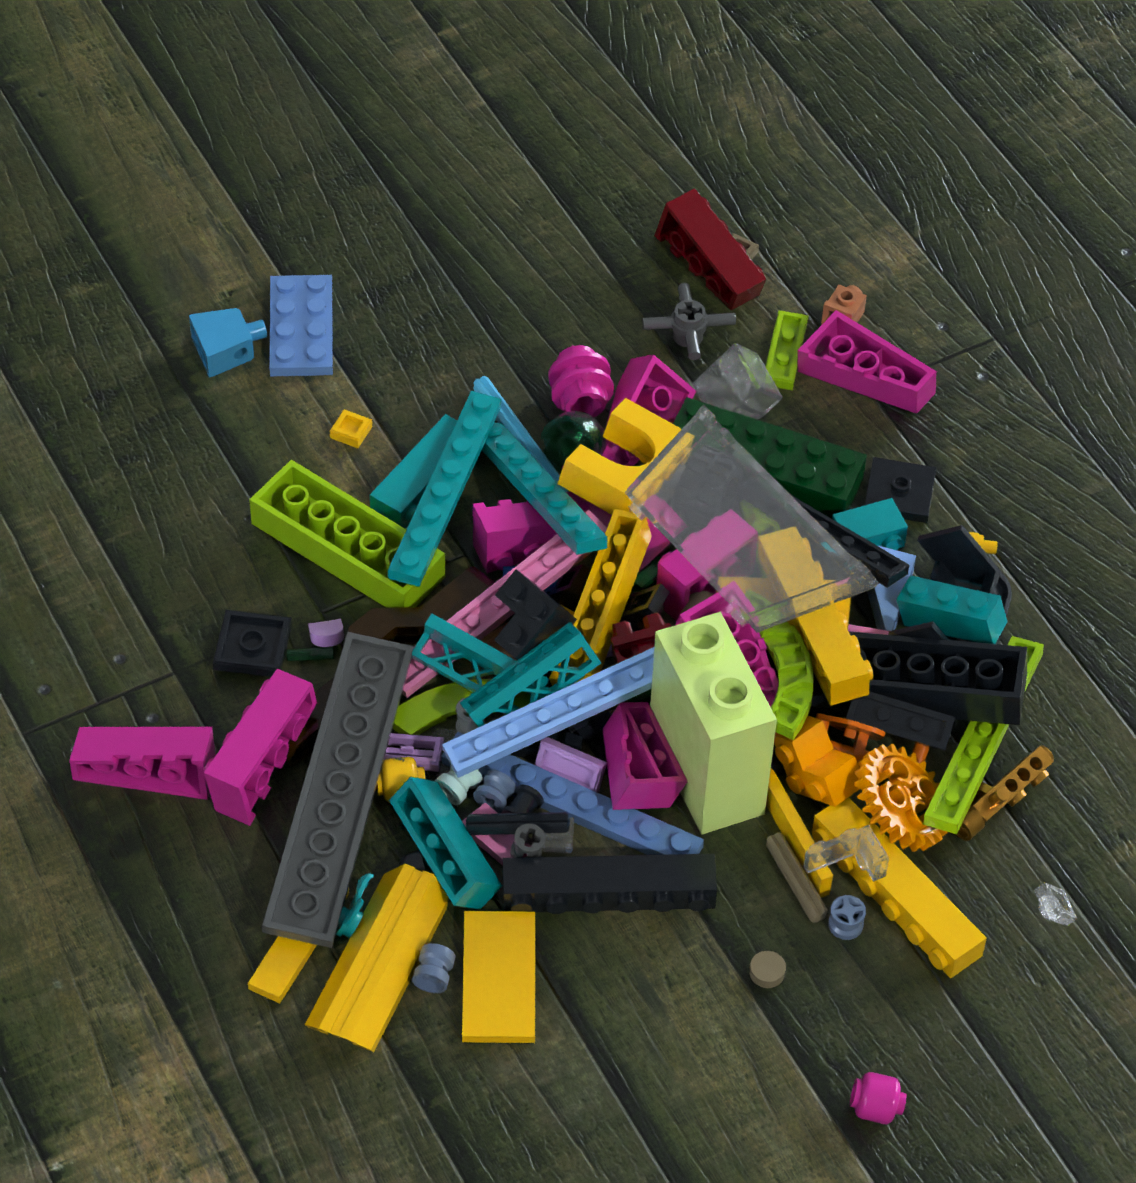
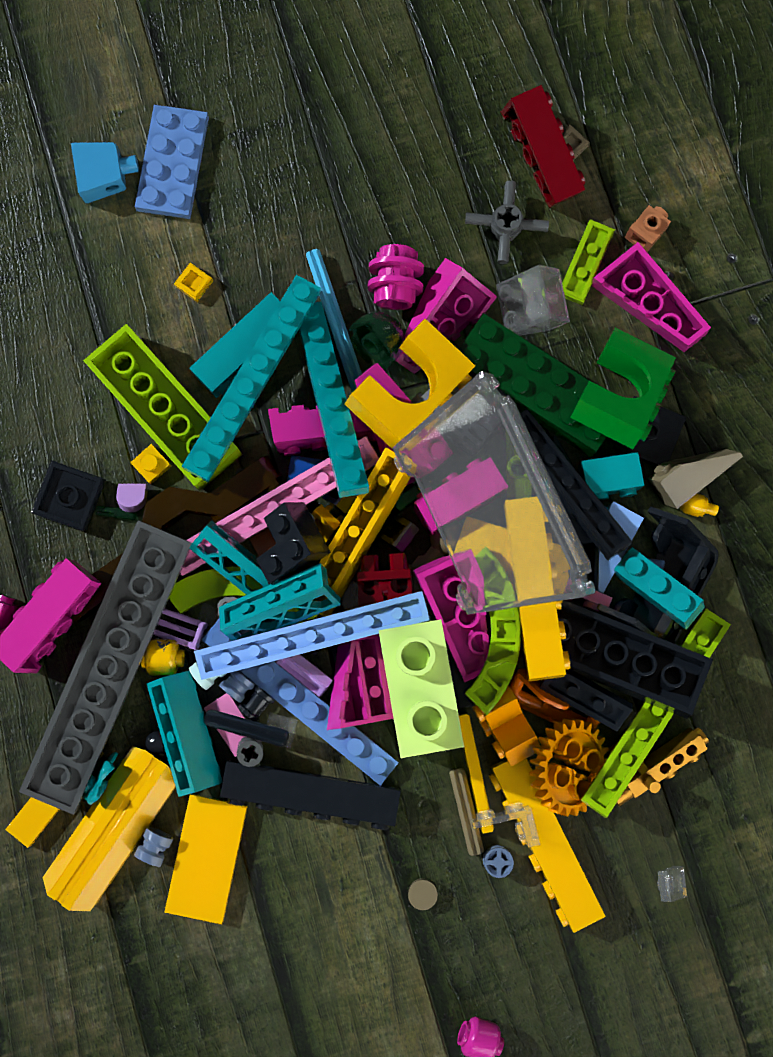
camera: 15 degrees right, 30 degrees up
none -> yellow plate [130,444,171,484]
none -> green arch [570,327,676,449]
none -> dark tan slope [647,449,743,509]

